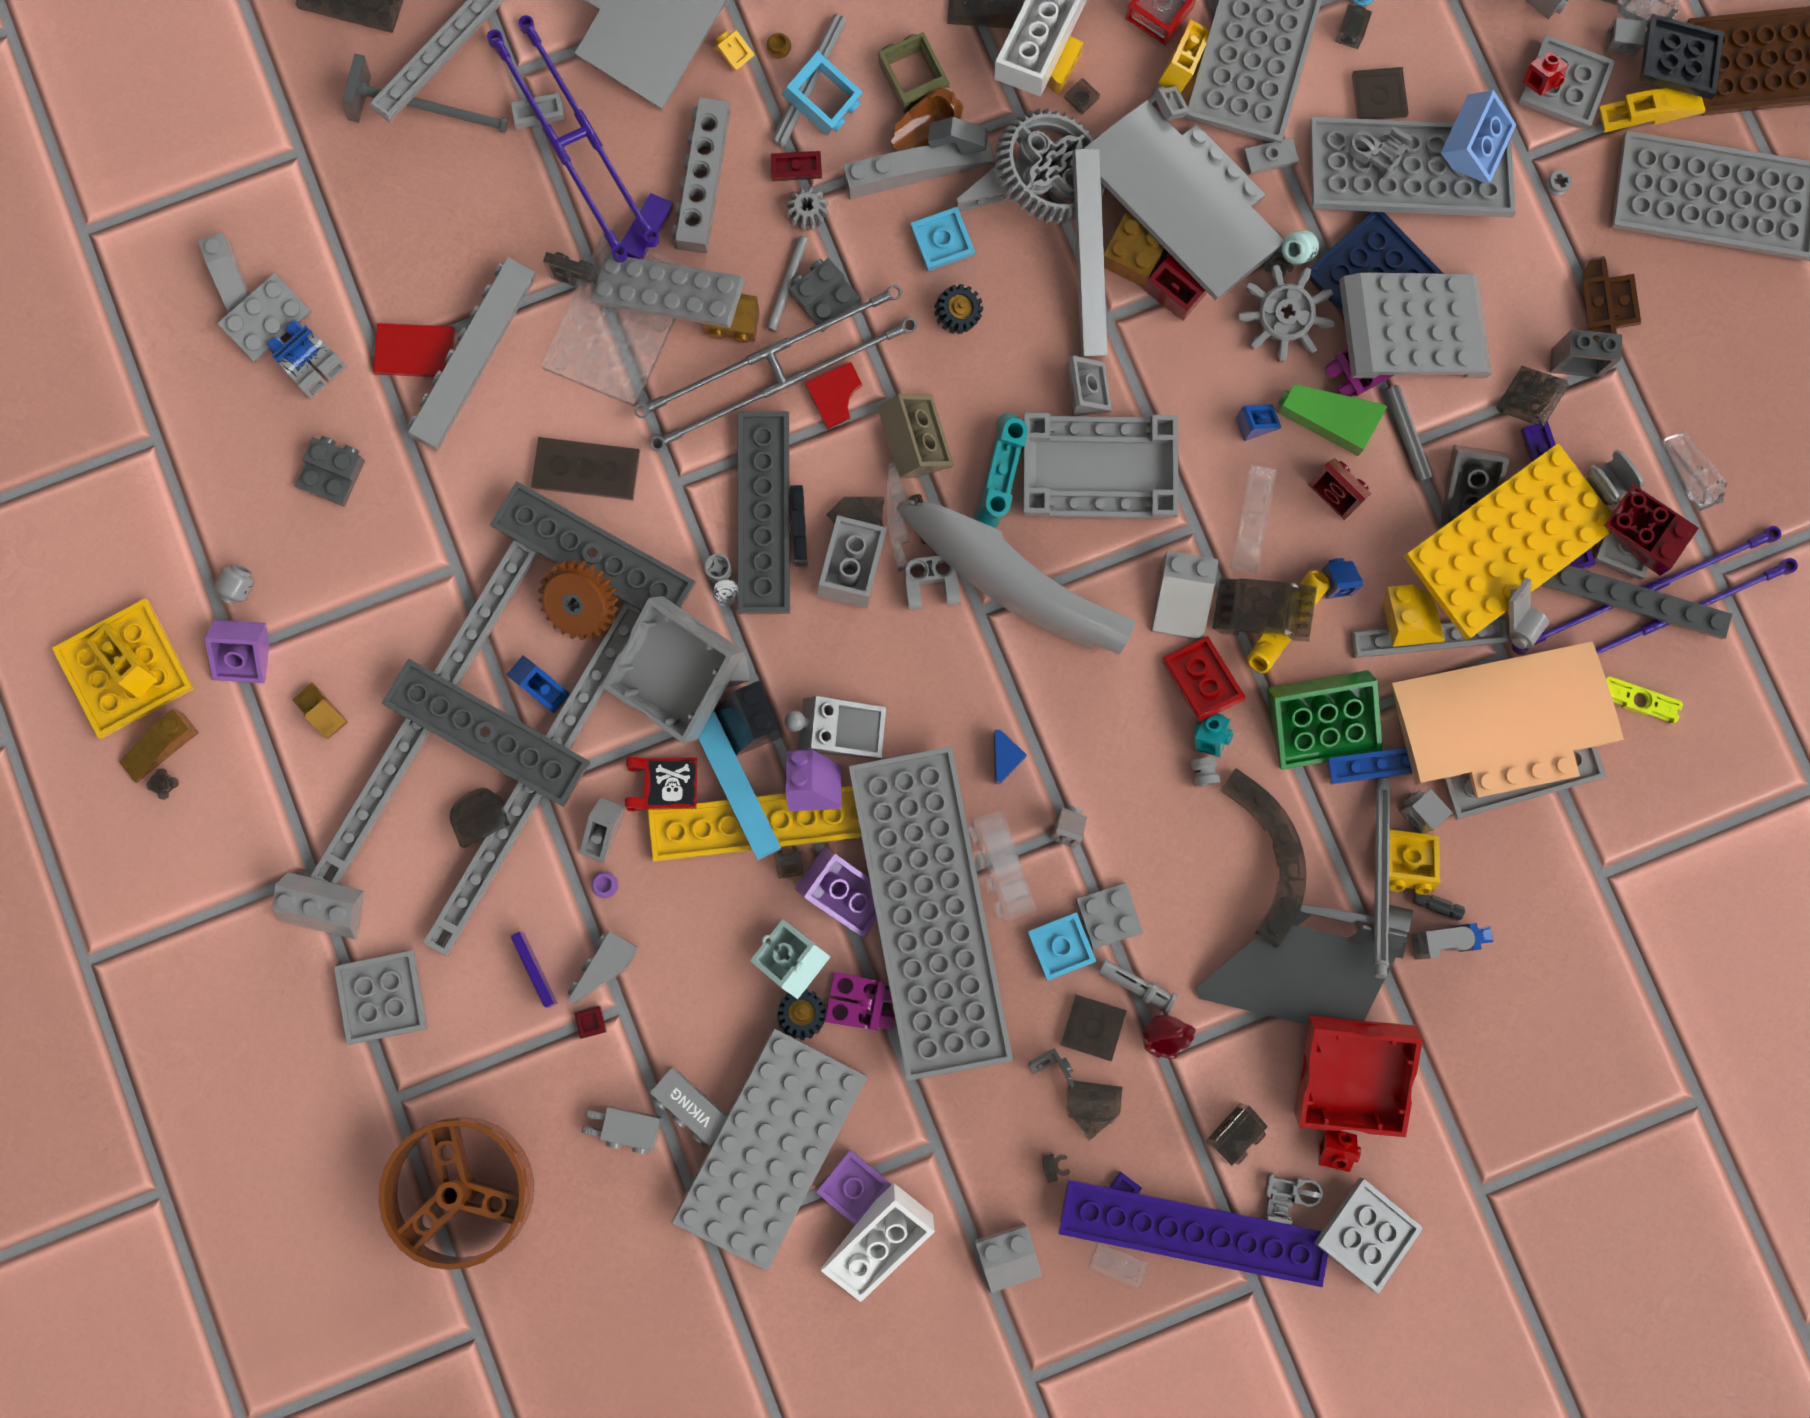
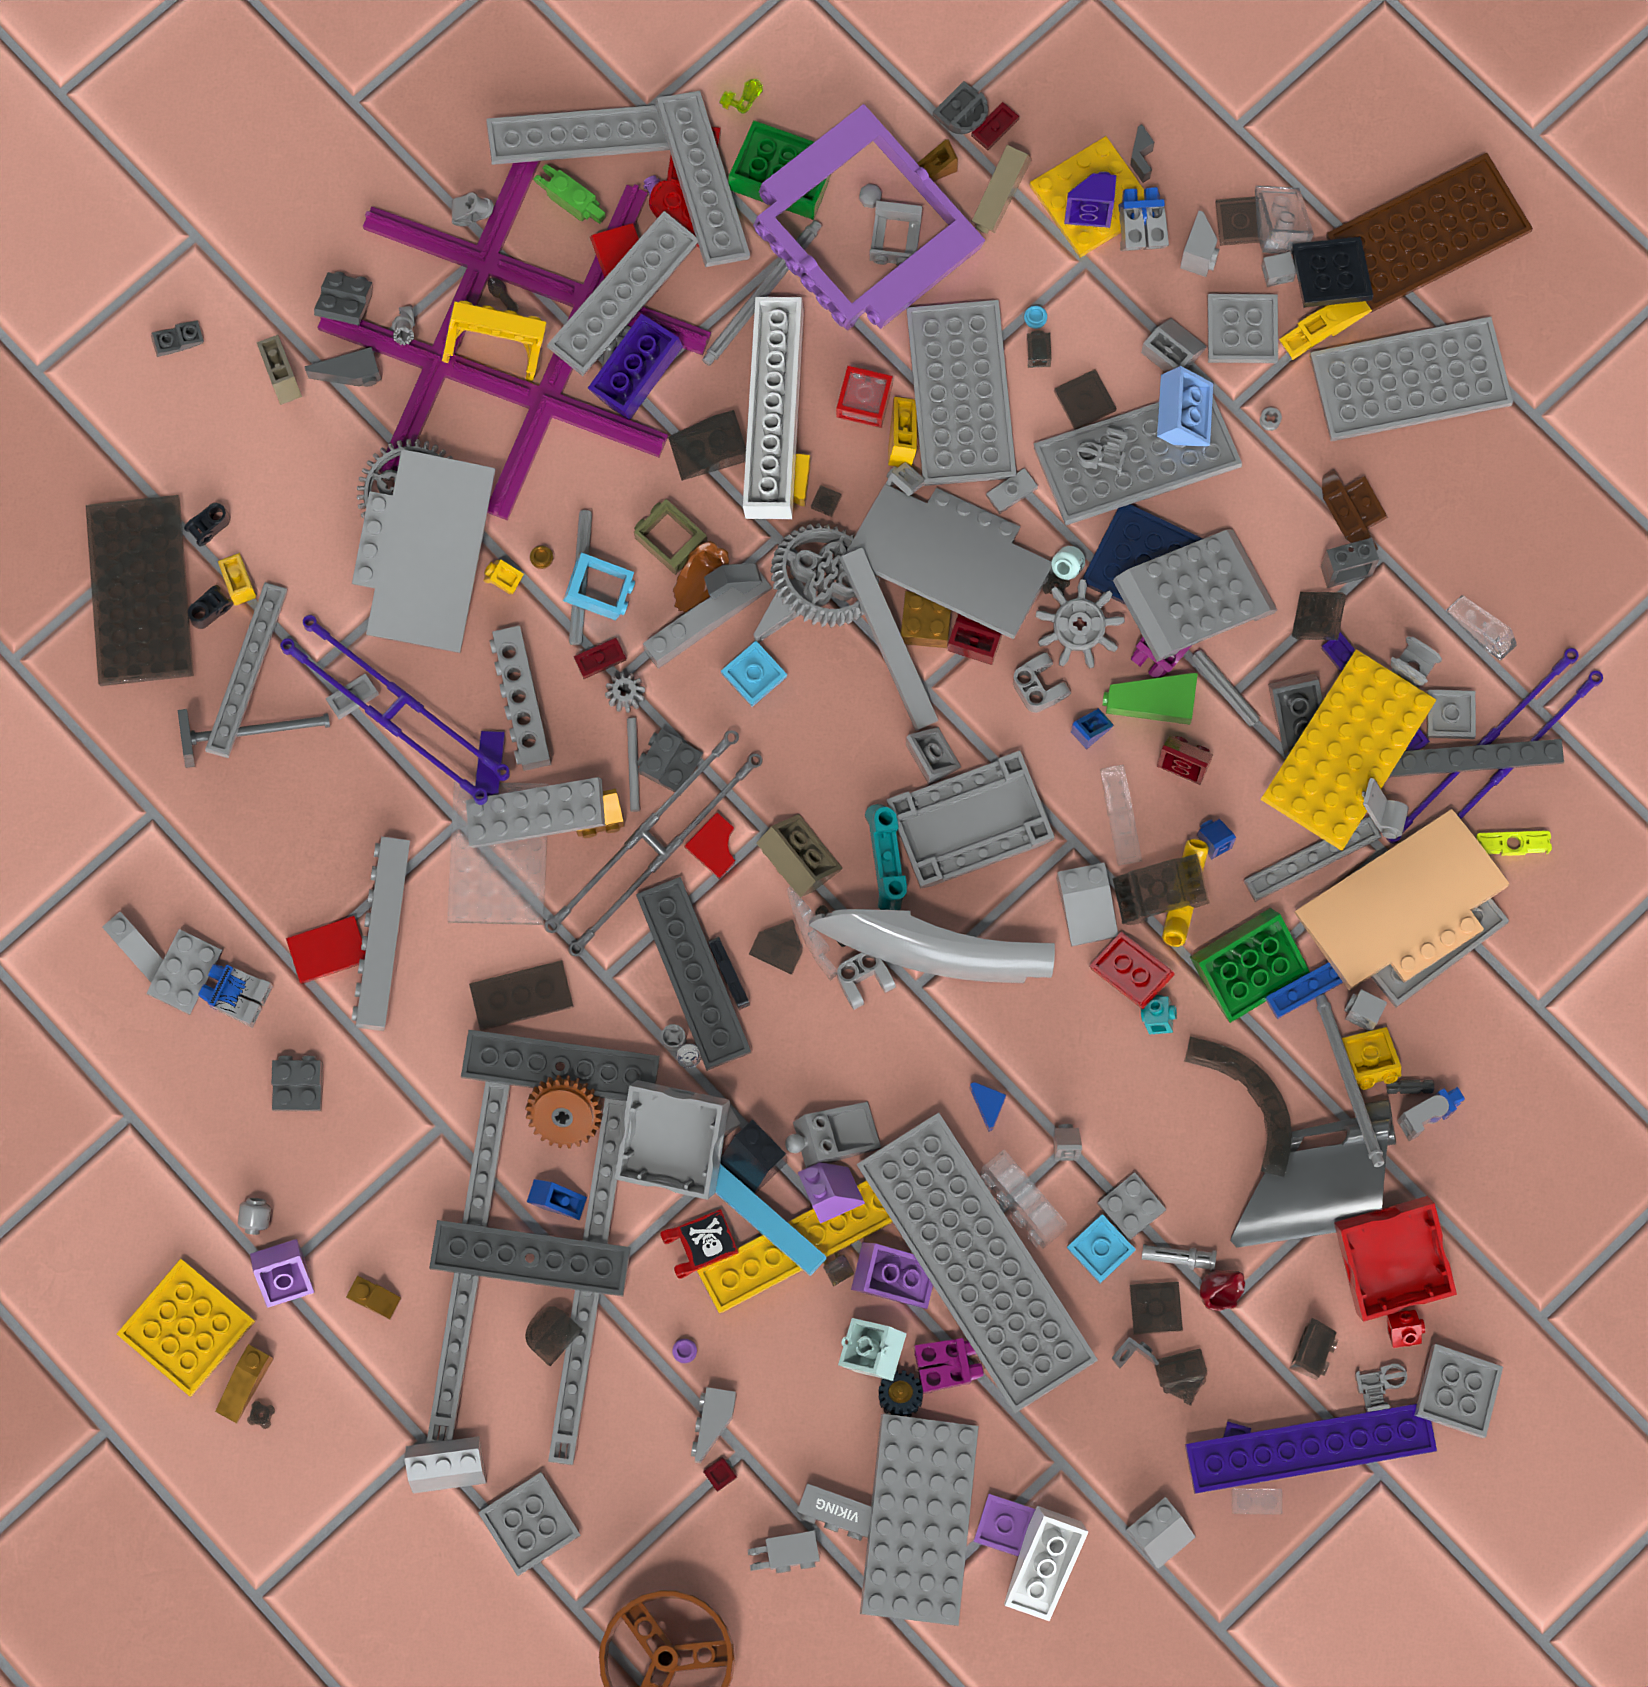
camera: 15 degrees left, 5 degrees down
yellow slope [86,623,157,698] -> none
dark purple tile [511,932,558,1008] -> none
clear smoke plate [543,252,598,286] -> none
light grey slope [579,797,625,863] -> none
light grey slope [817,515,887,608] -> none
black wheel [934,284,983,334] -> none
clear smoke tile [1041,1152,1070,1183] -> none
light grey wheel [1190,756,1221,787] -> none
yellow slope [1382,584,1445,647] -> none
red brick [1523,51,1569,96] -> none
dark red slope [1604,484,1699,576] -> none
none -> light grey piece [1013,653,1071,713]
none -> light grey slope [1141,318,1207,372]

